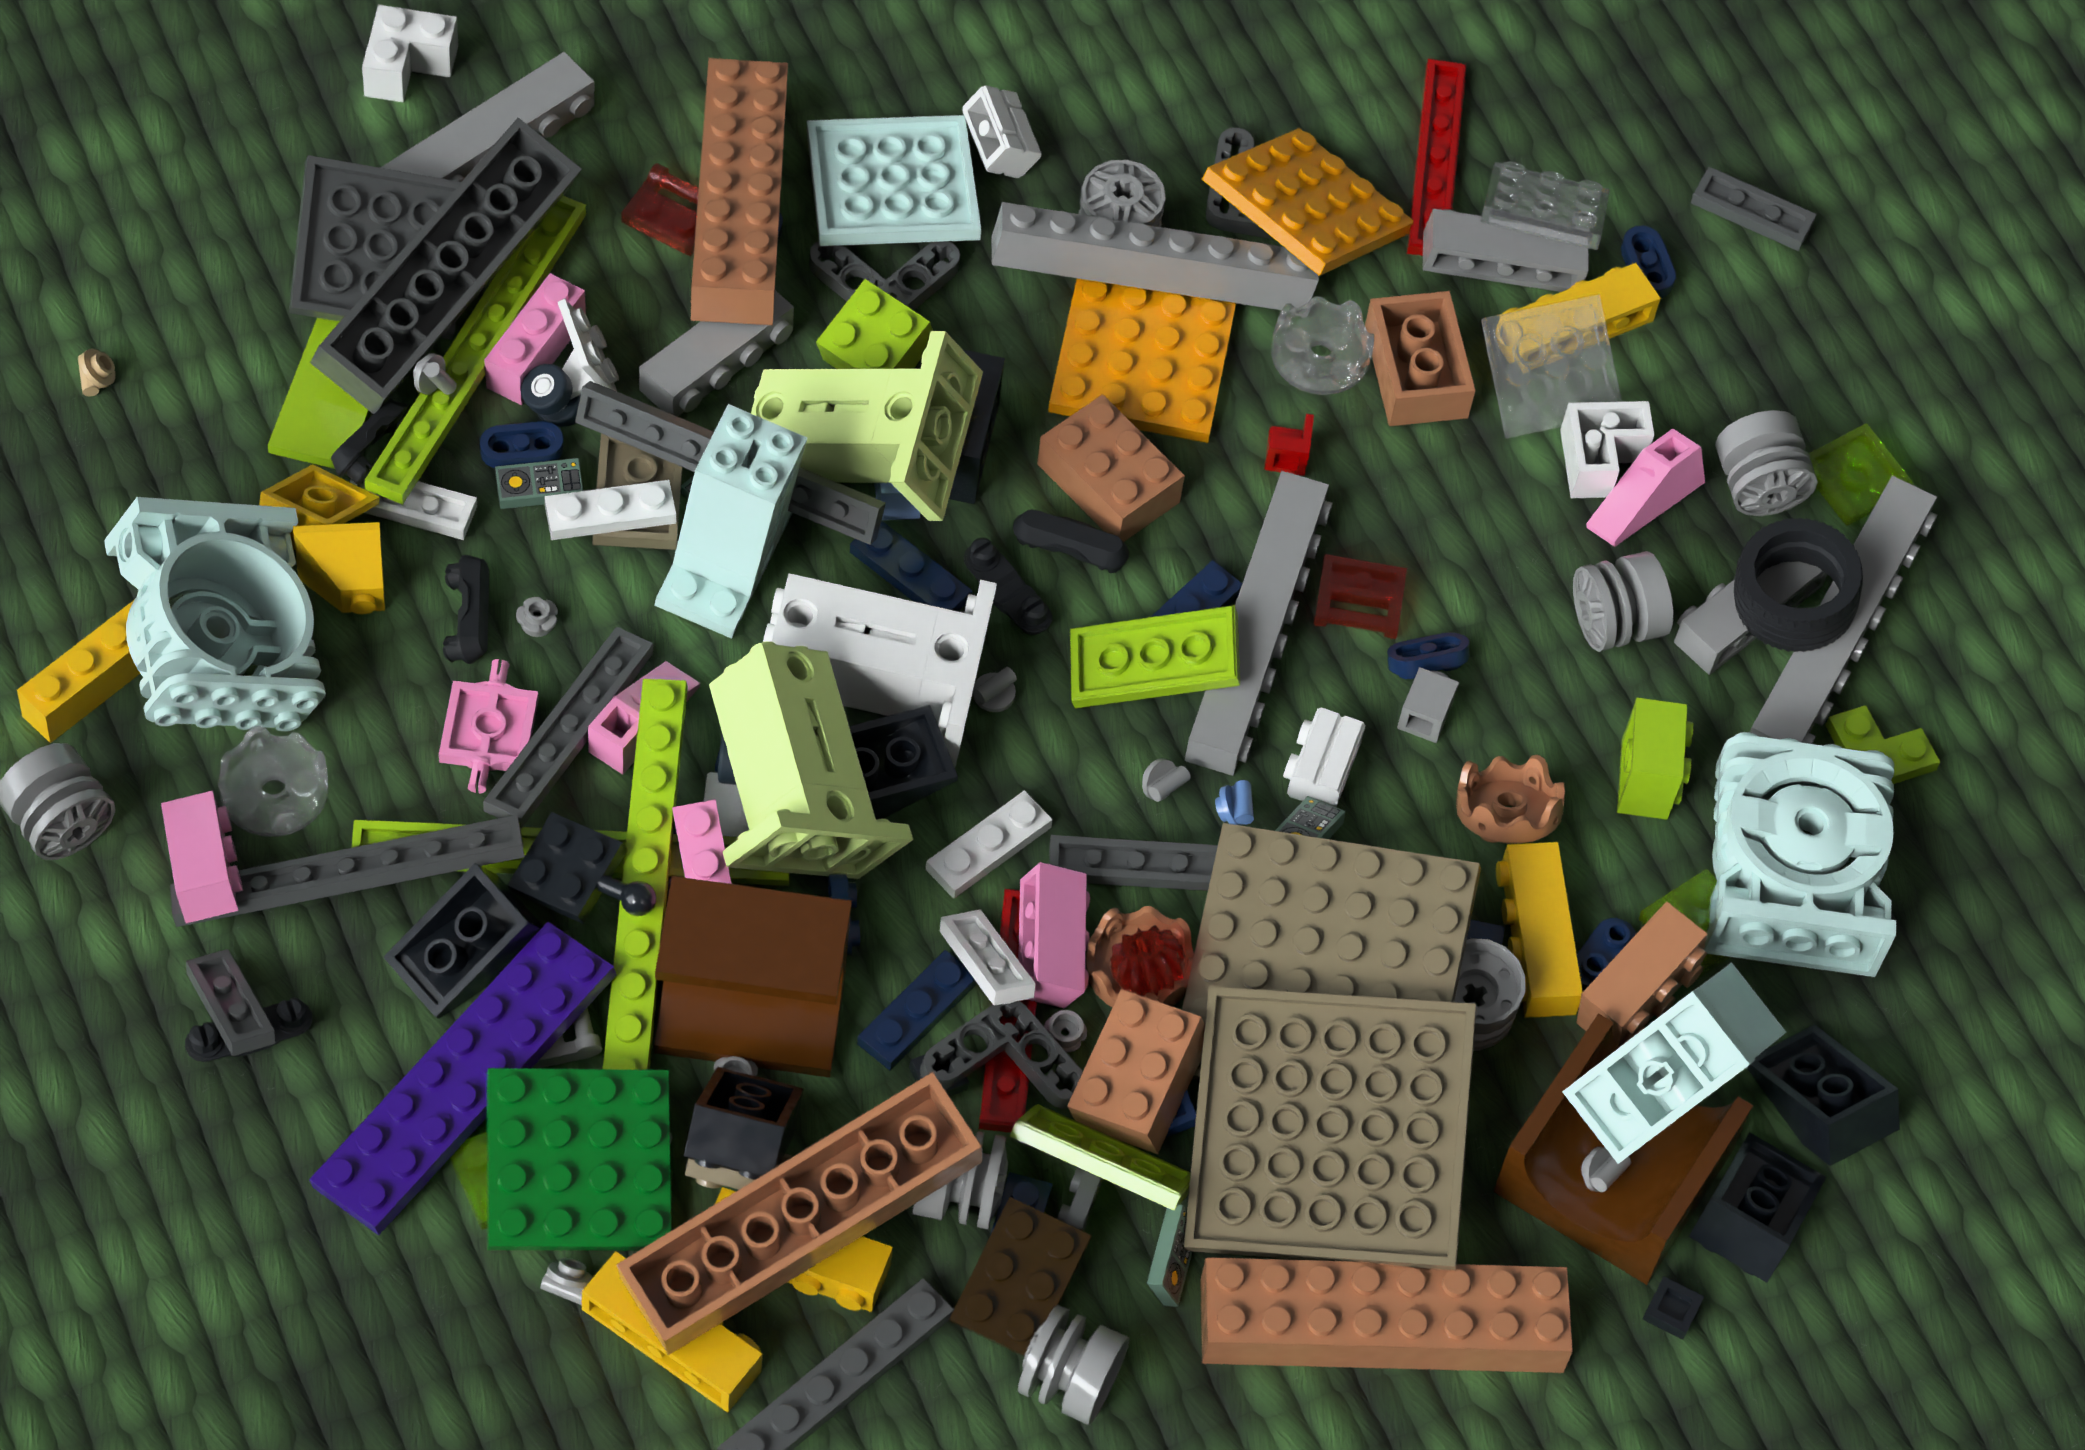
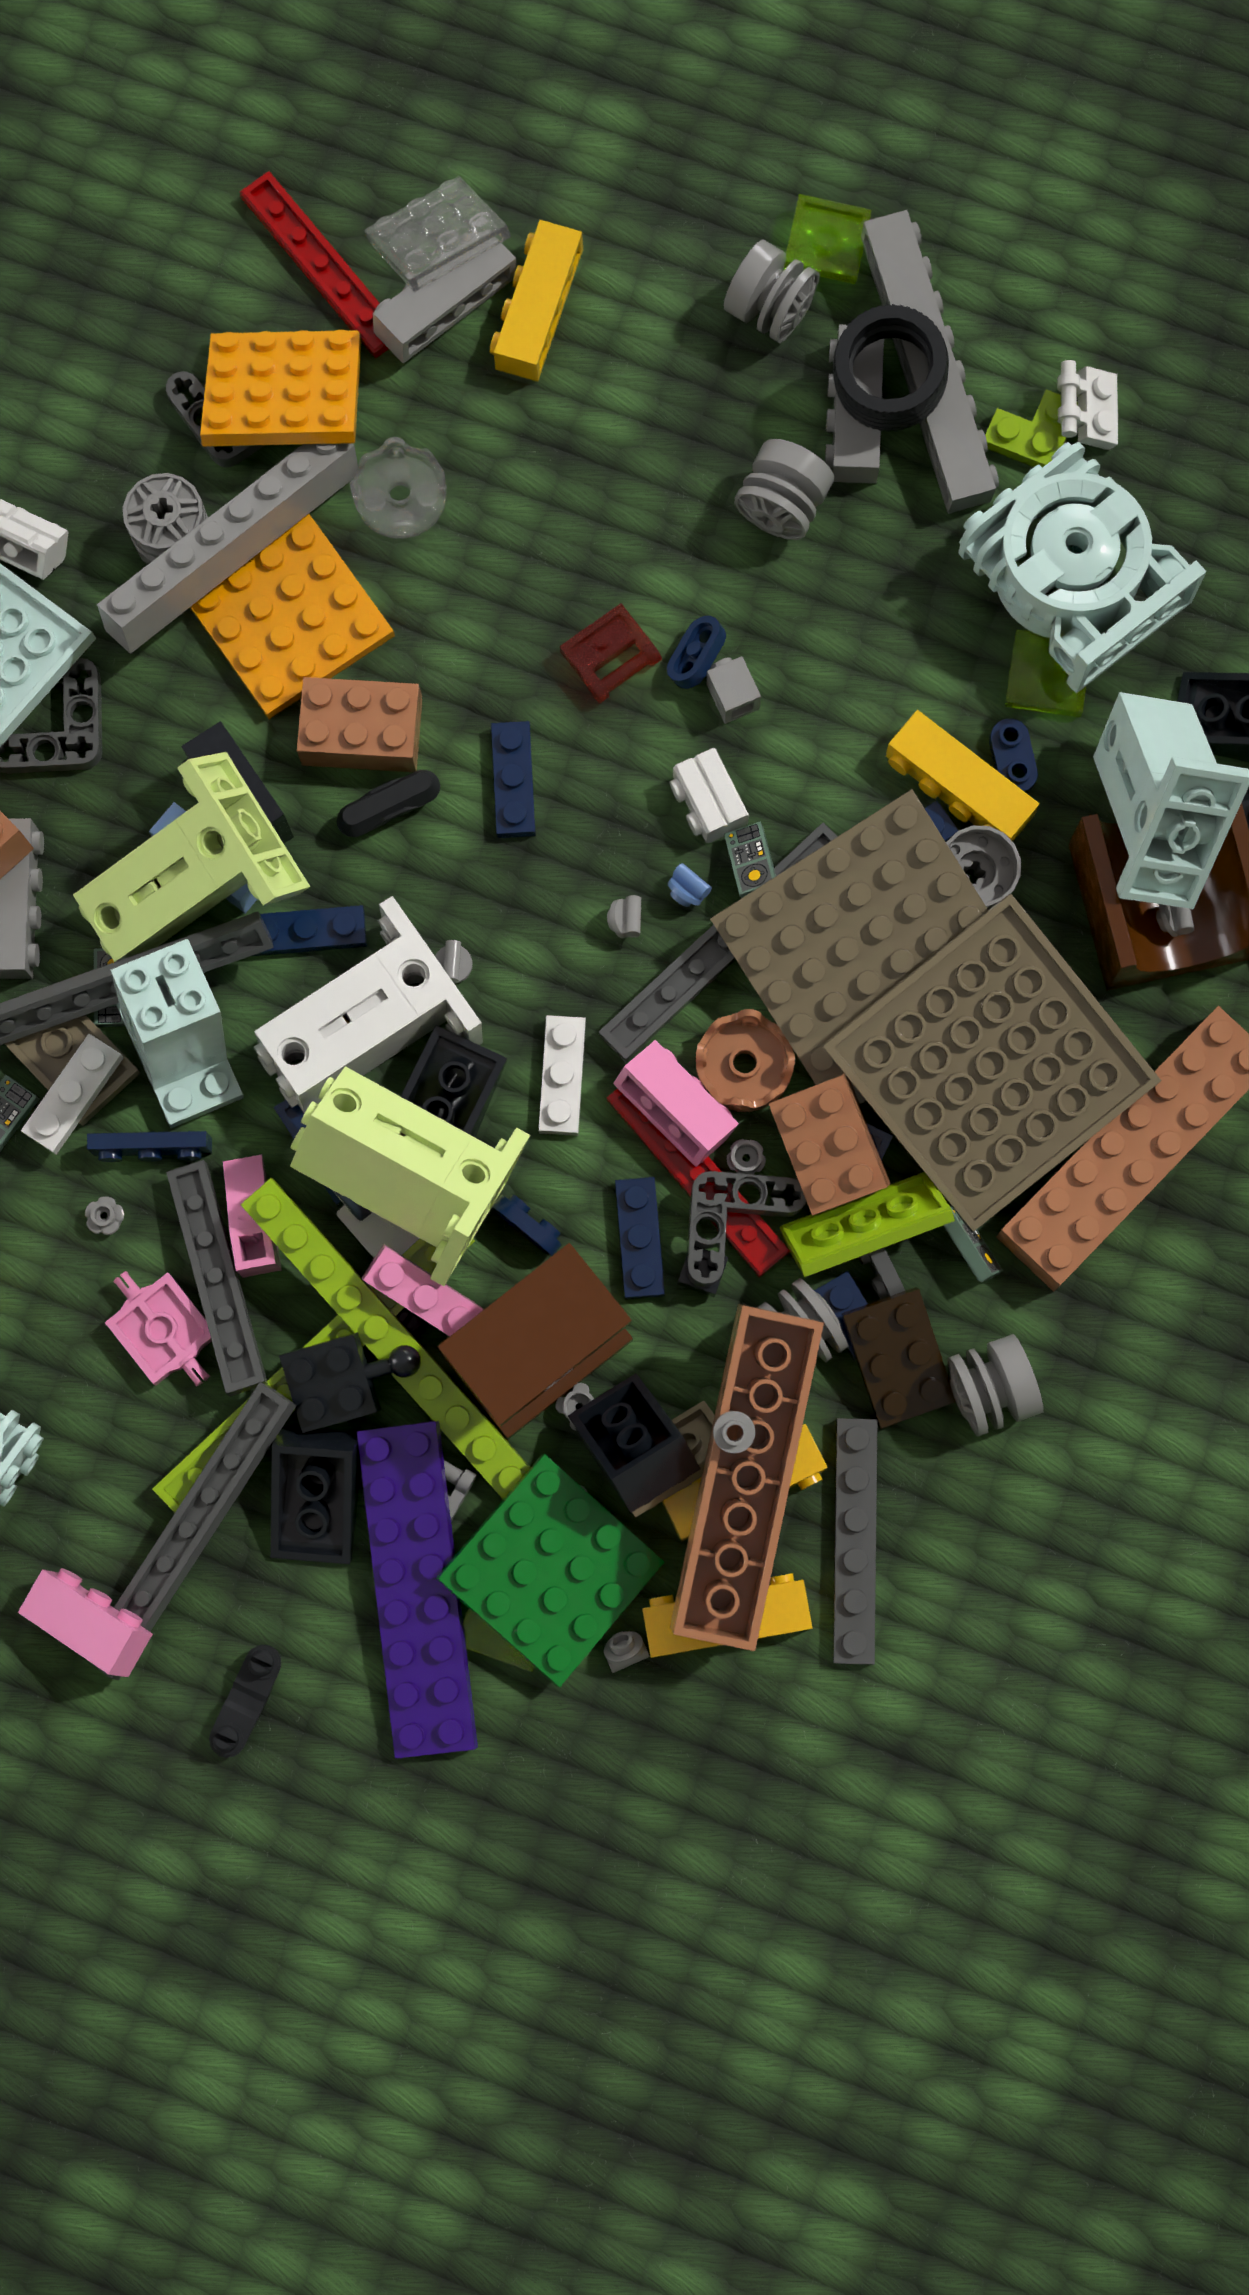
camera: 35 degrees left, 20 degrees up
dark grey plate [186,949,275,1056] -> none
clear plate [218,726,329,837] -> none
black piece [443,555,489,664] -> none
lime brick [816,279,933,369] -> none
white plate [940,909,1036,1006] -> none
black piece [964,538,1052,635] -> none
lime tile [1070,605,1240,708] -> none
clear red gear [1110,925,1186,997] -> none
light grey brick [1184,471,1333,776] -> none
red panel [1264,413,1314,476] -> none
nougat brick [1365,291,1475,426] -> none
nougat plate [1456,755,1565,844] -> none
clear plate [1481,294,1622,438] -> none
white brick [1560,401,1654,498] -> none
nougat brick [1576,901,1707,1048] -> none
bright pink slope [1586,429,1705,547] -> none
lime brick [1617,698,1693,820] -> none
dark blue plate [1621,226,1676,298] -> none
dark grey plate [1691,167,1817,251] -> none
none -> dark blue plate [87,1131,212,1162]
none -> light grey plate [713,1411,755,1453]
none -> white plate [1057,360,1118,450]

